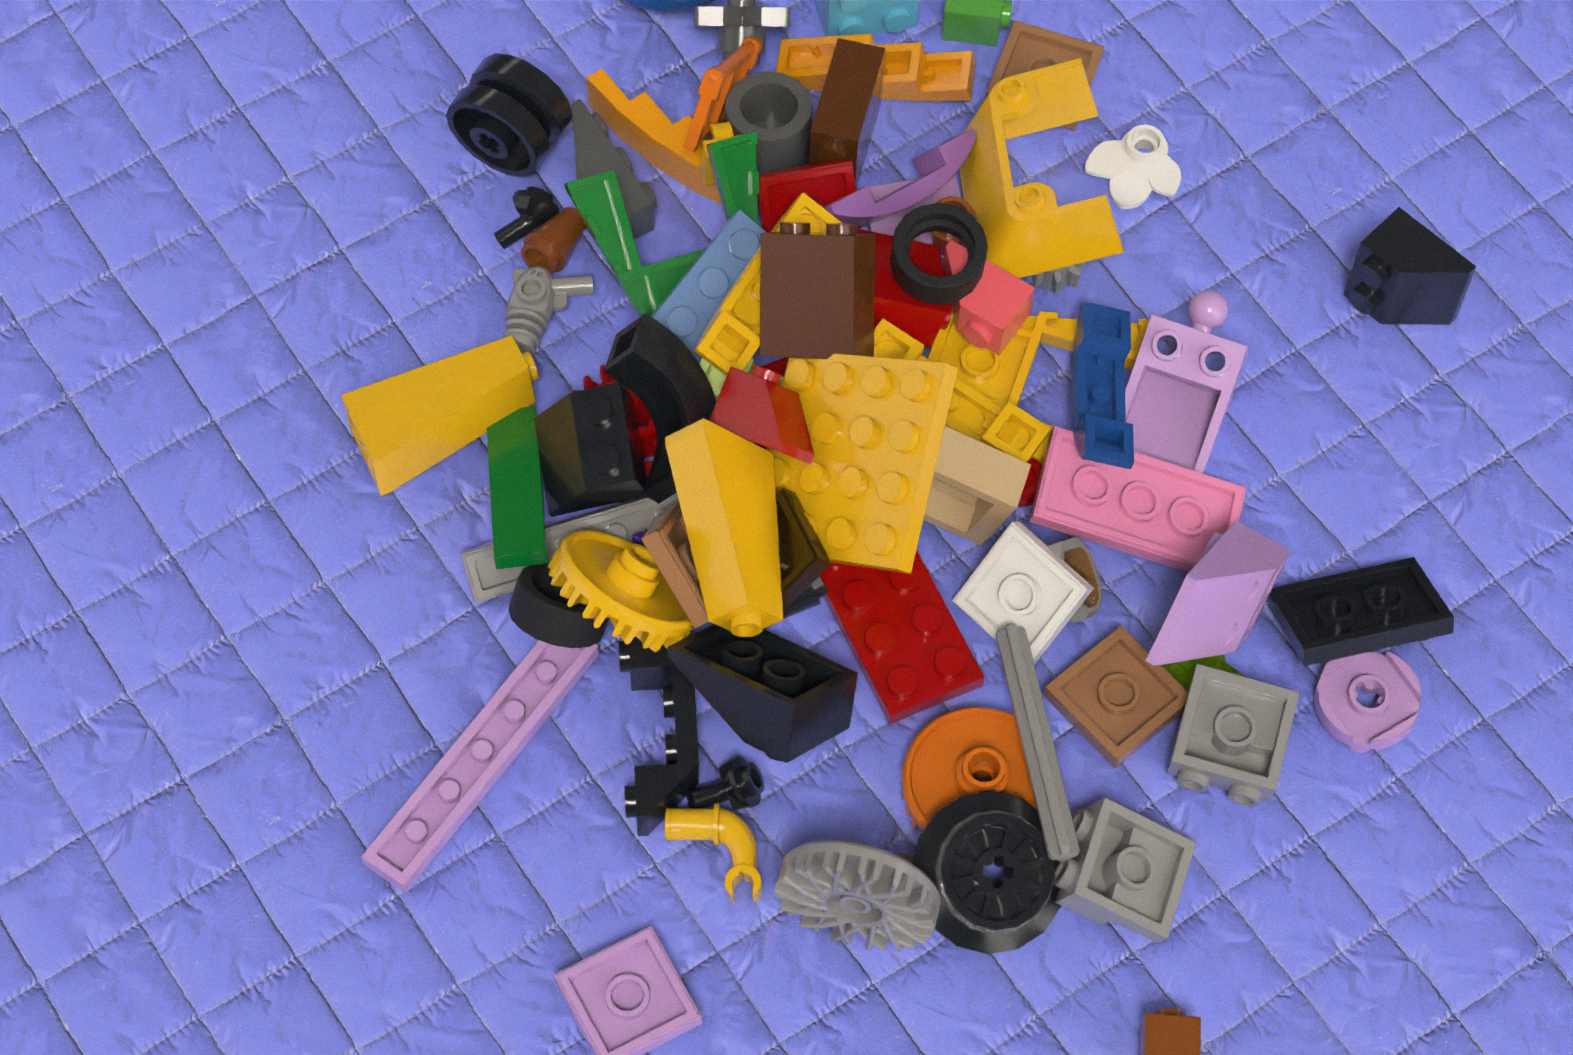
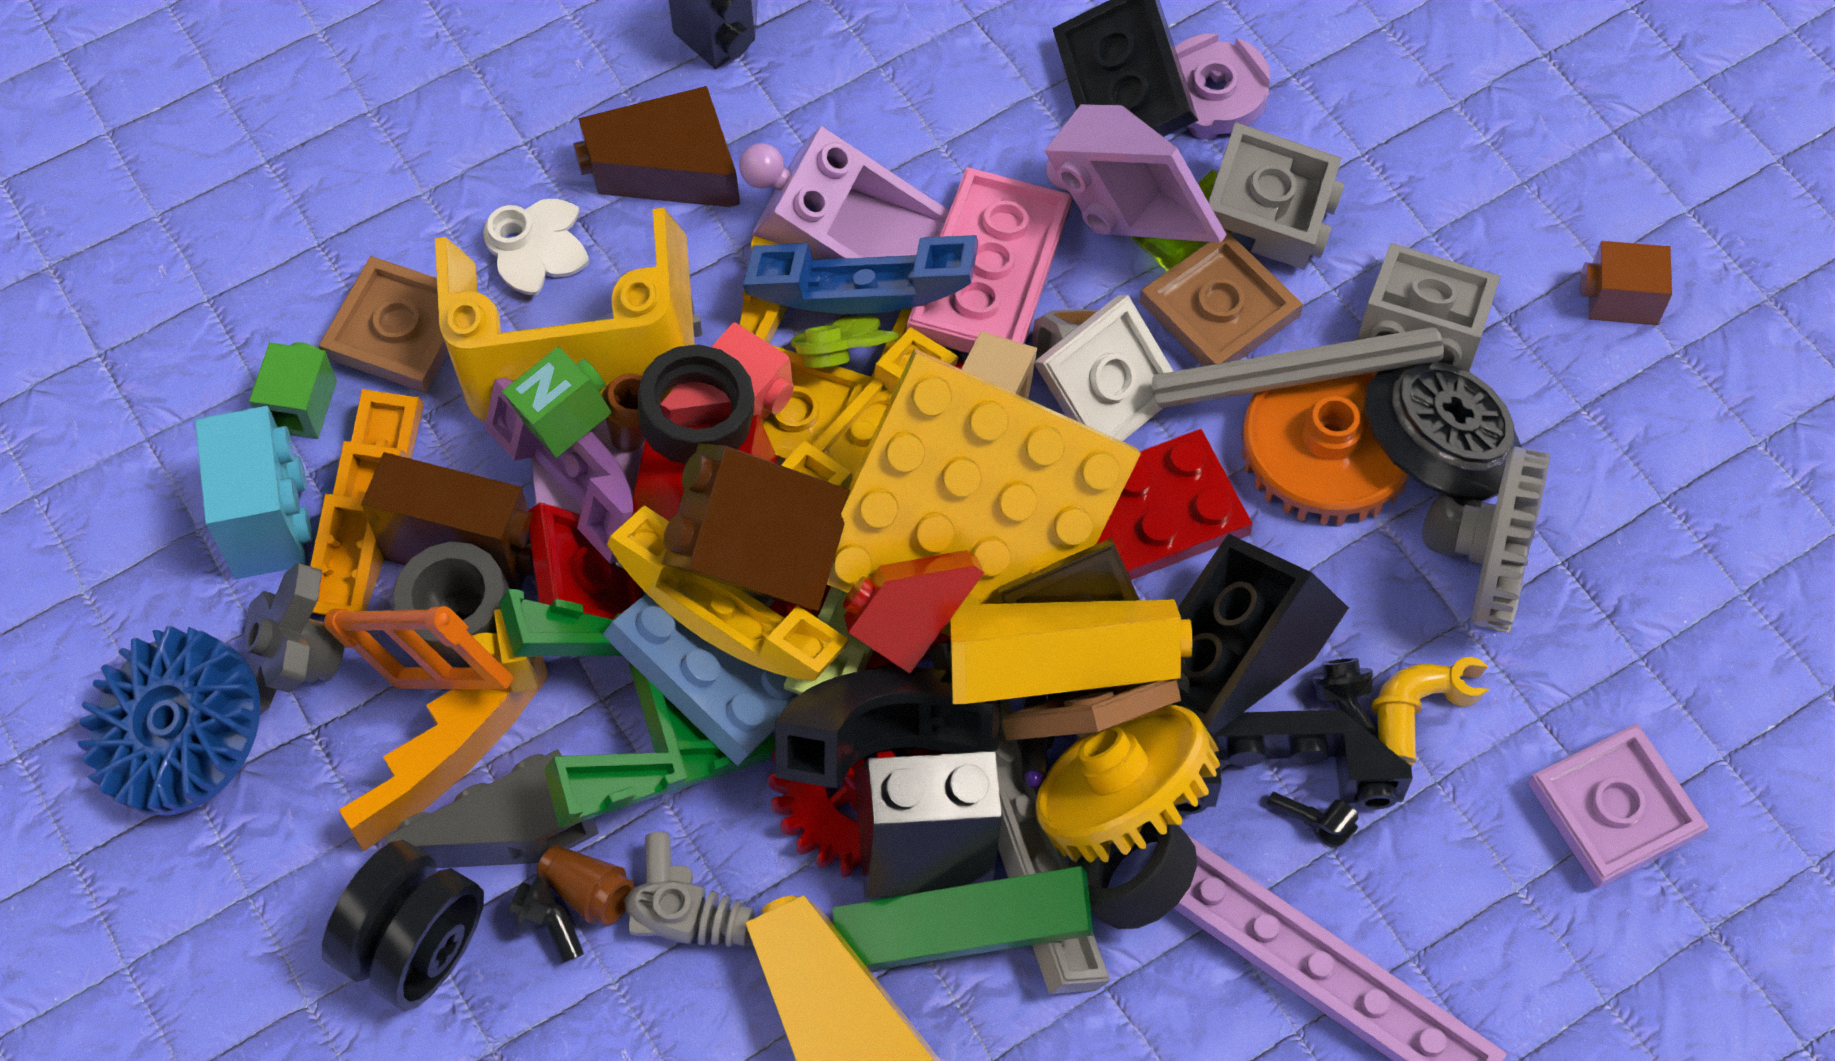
camera: 85 degrees left, 0 degrees up
none -> bright green brick [502,346,612,458]
none -> reddish brown slope [573,86,740,207]
none -> lime plate [791,315,899,368]
none -> black hand [1267,791,1358,847]

